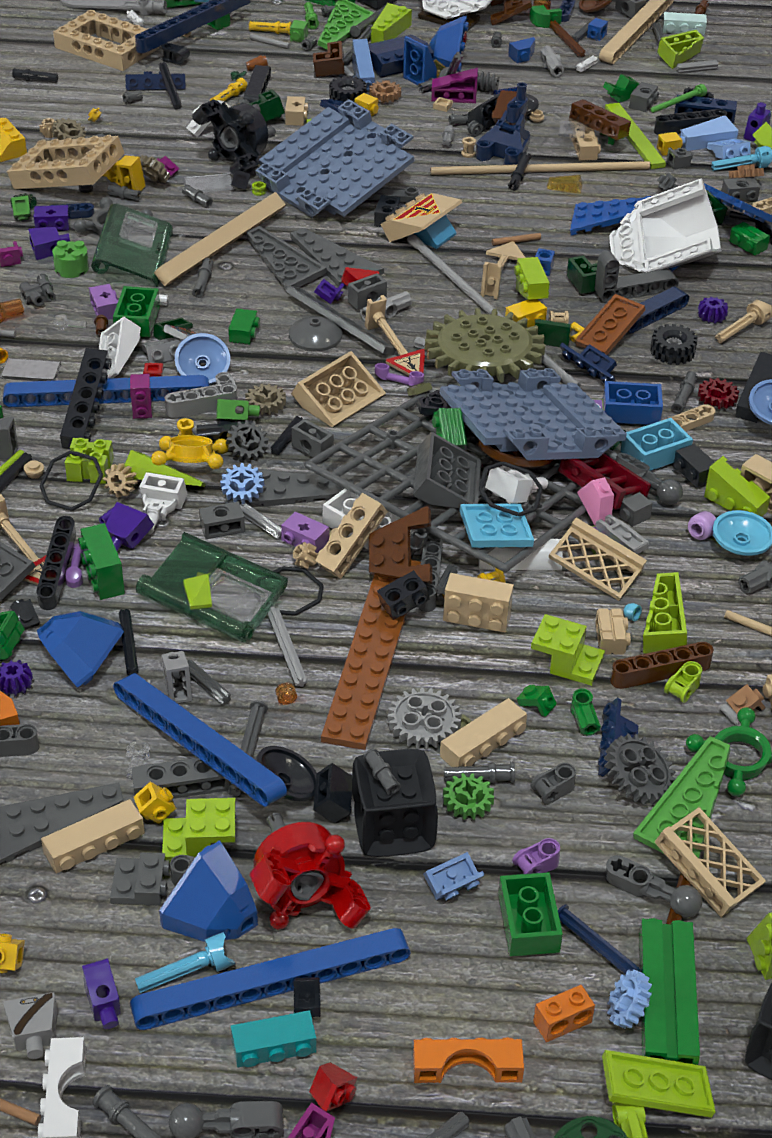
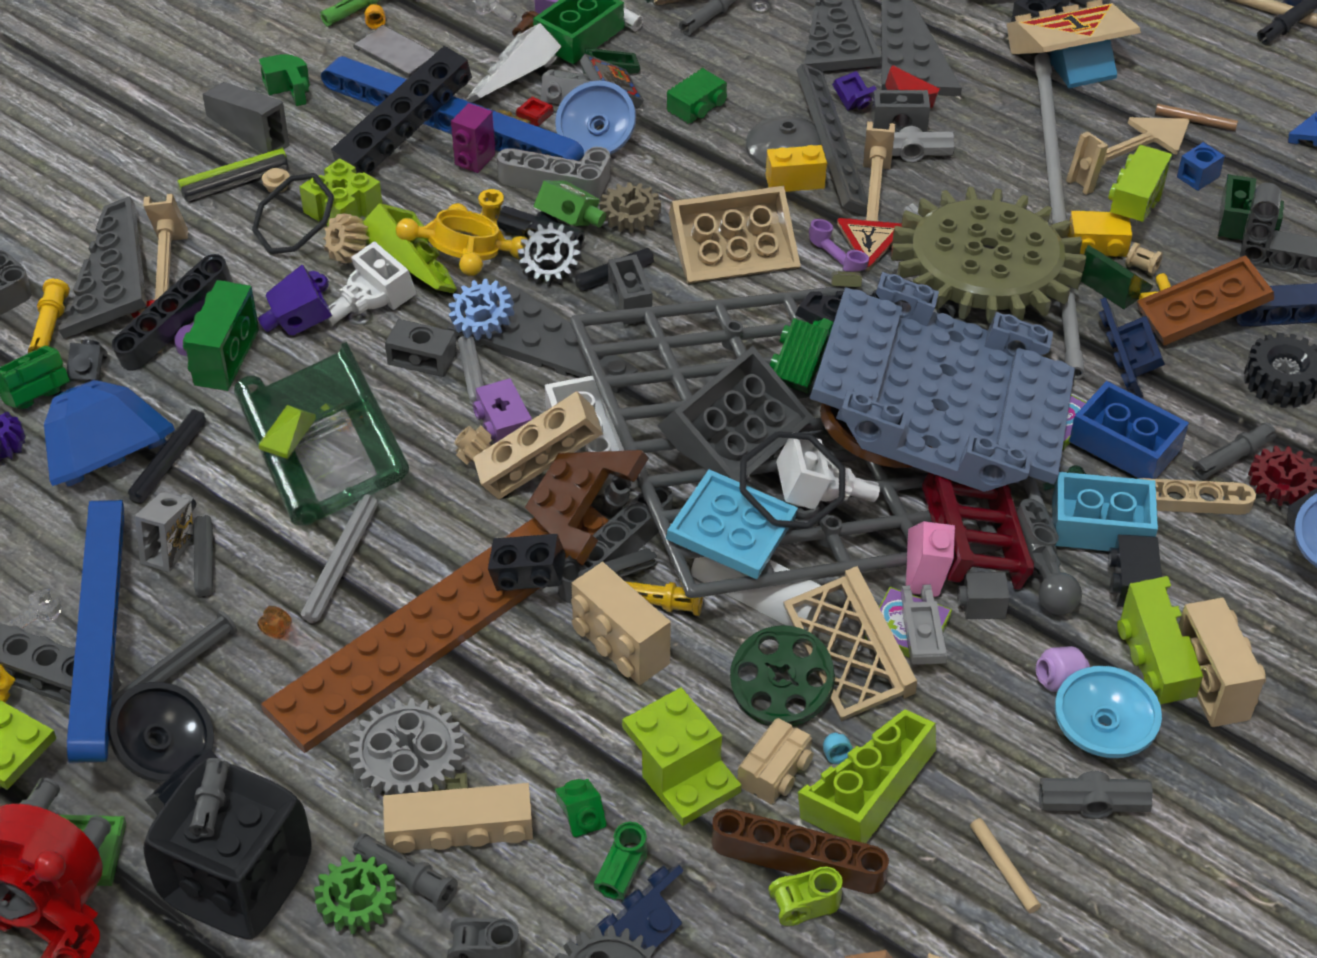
camera: 35 degrees right, 5 degrees up
black piece [254,566,324,615] -> none
none -> dark green wedge [730,625,835,727]
none -> yellow brick [766,145,827,192]

